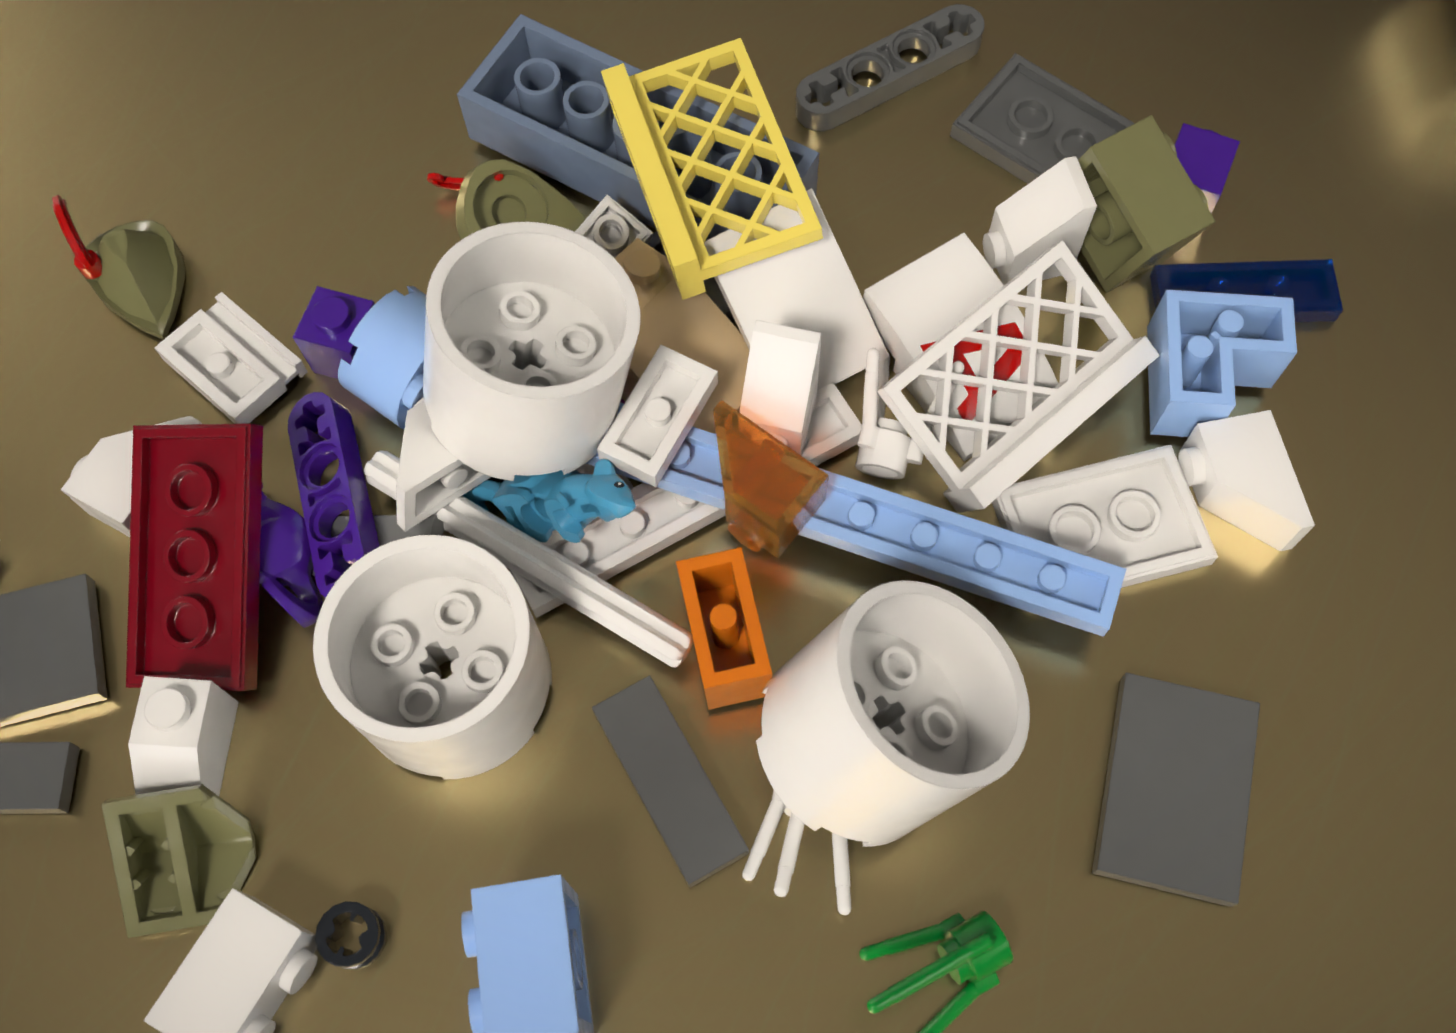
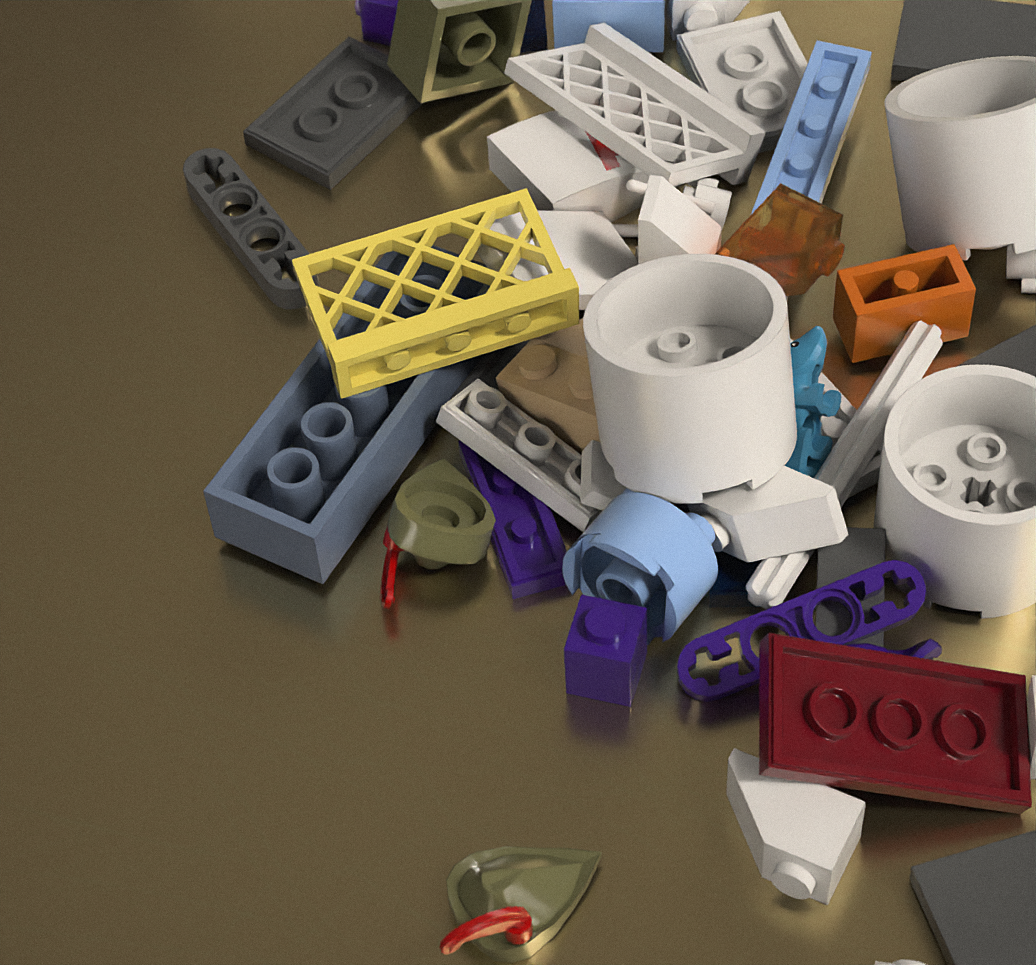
camera: 90 degrees left, 15 degrees down
white plate [154,292,308,424] -> none
white slope [983,156,1097,285] -> none

